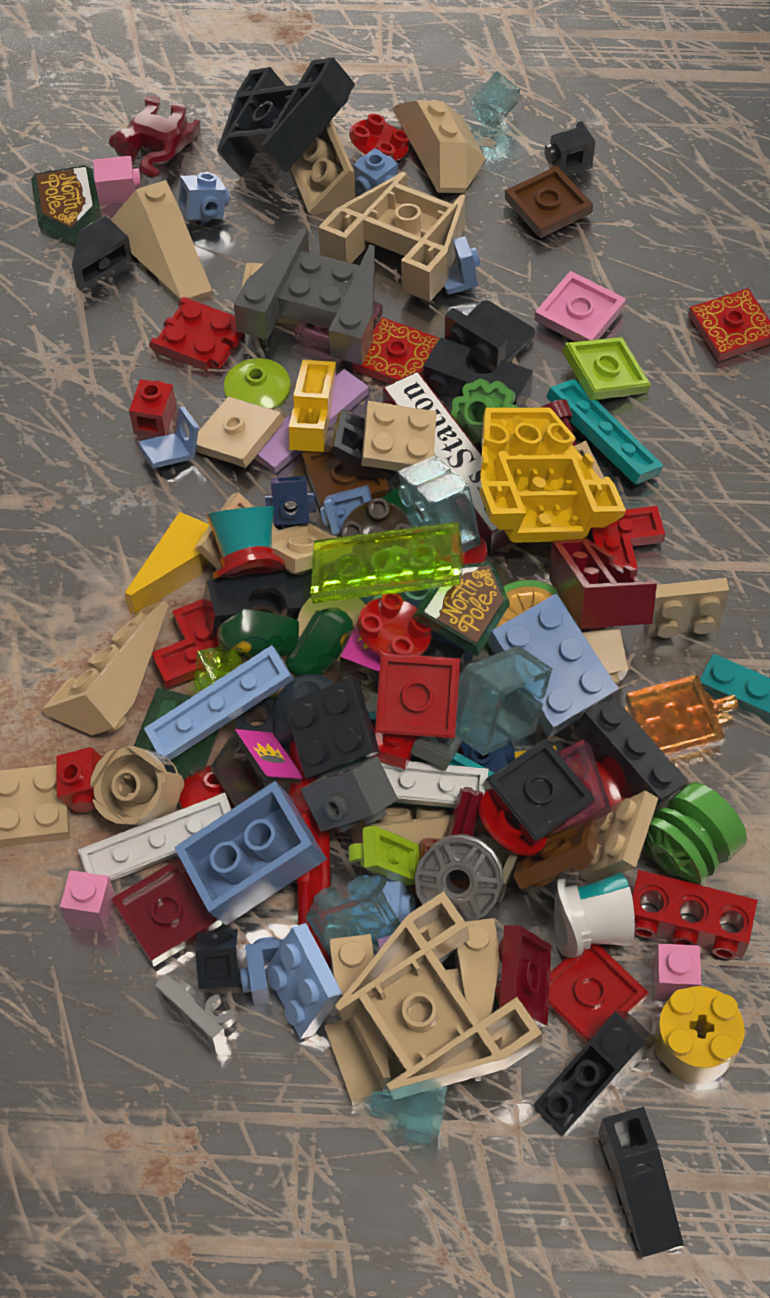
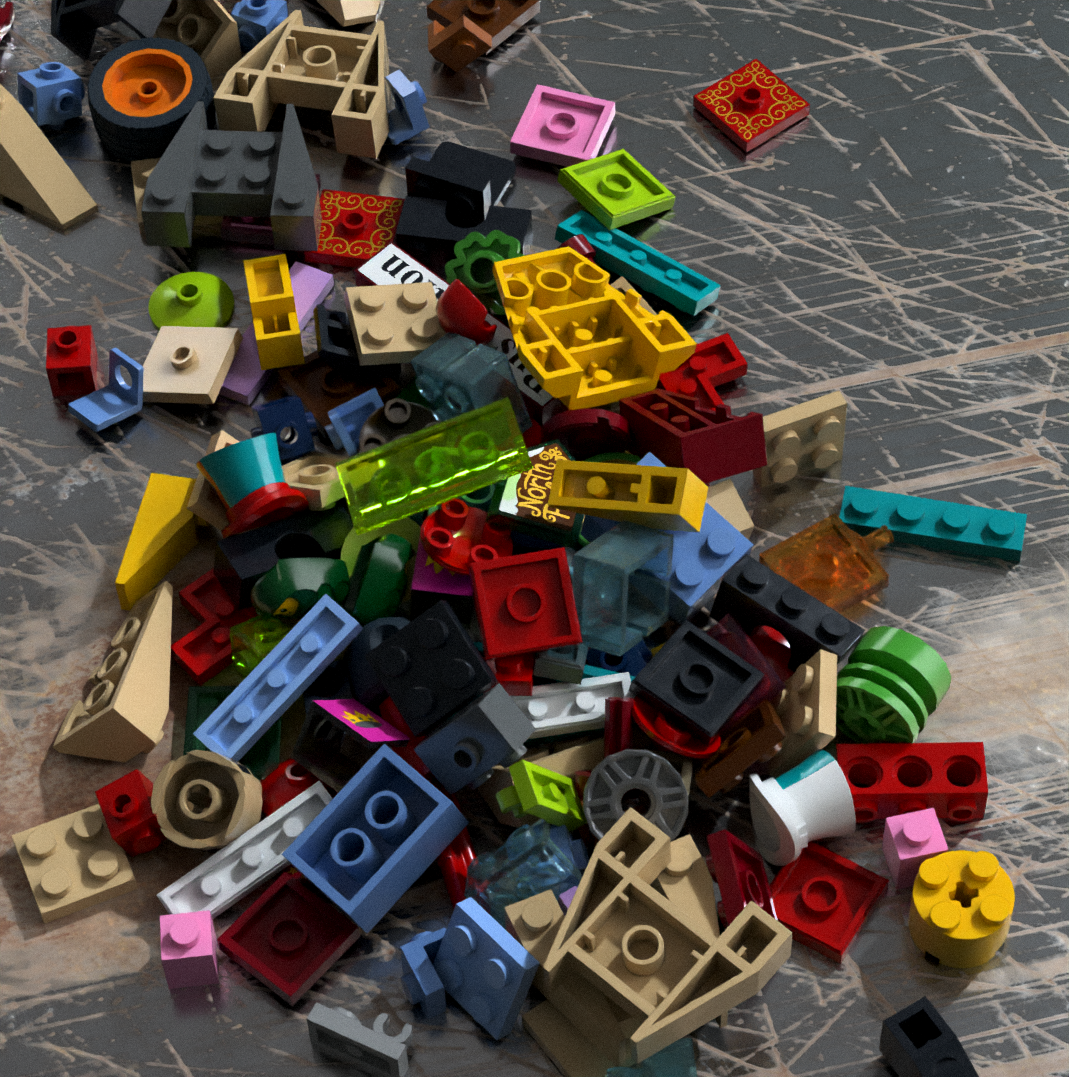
camera: 15 degrees left, 5 degrees down
red plate [149,297,244,371] -> none
black brick [195,929,241,989] -> none
black slope [533,1011,657,1136] -> none
none -> wheel [87,37,216,164]
none -> dark orange bracket [428,15,492,72]
none -> red hair [436,279,497,347]
none -> dark red tile [541,408,632,461]
none -> yellow slope [548,460,708,533]

